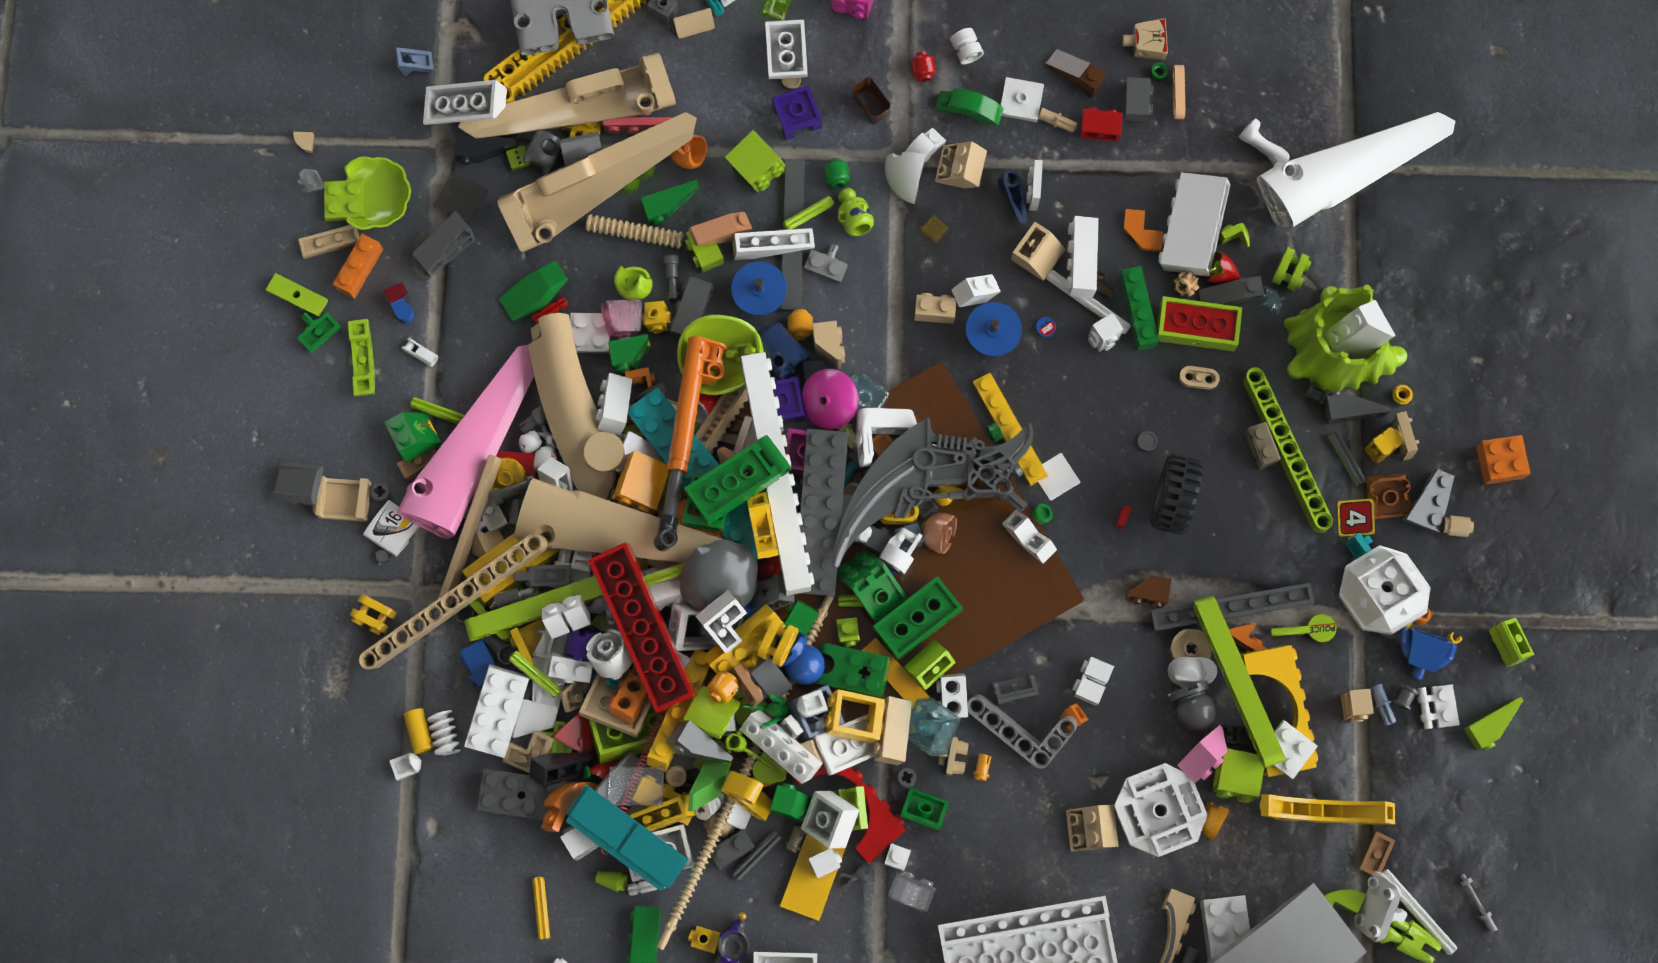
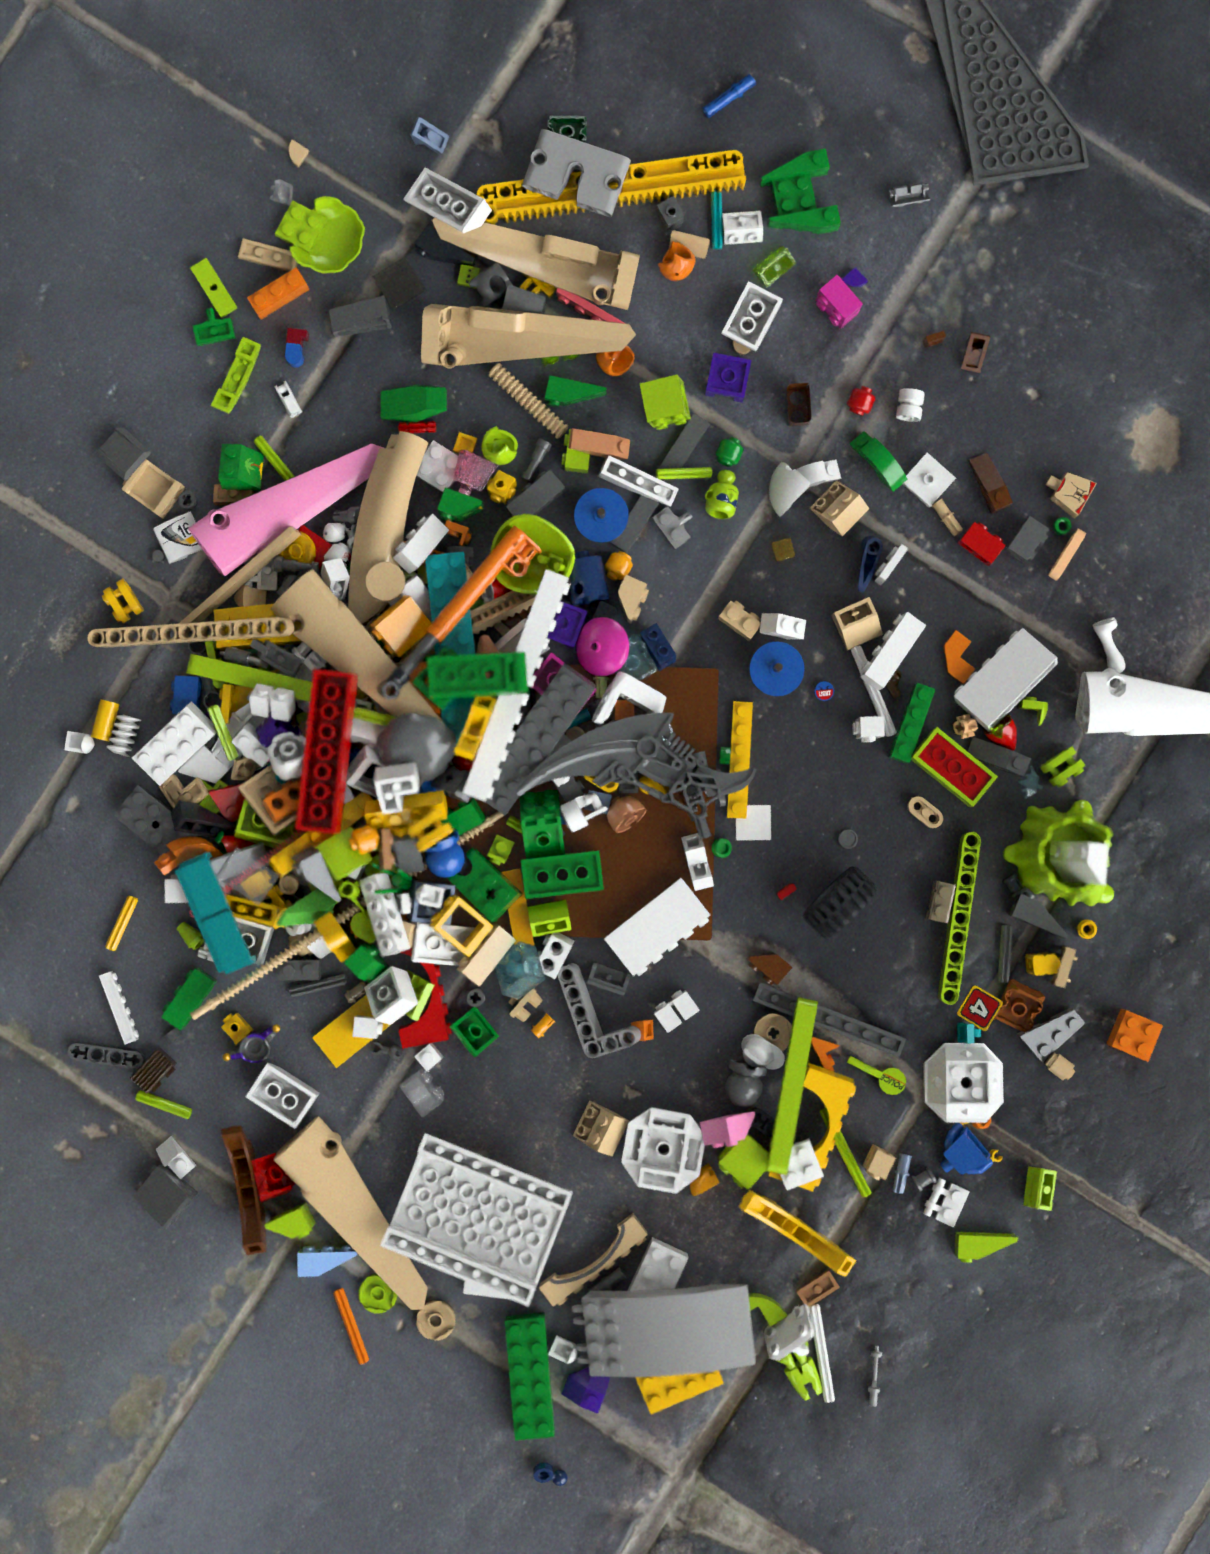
camera: 30 degrees right, 10 degrees up
none -> yellow tile [453,432,478,457]
none -> white brick [604,878,710,976]
none -> dark blue hinge [639,623,677,671]
none -> orange piece [658,241,695,281]
none -> lime axle [819,1107,871,1197]

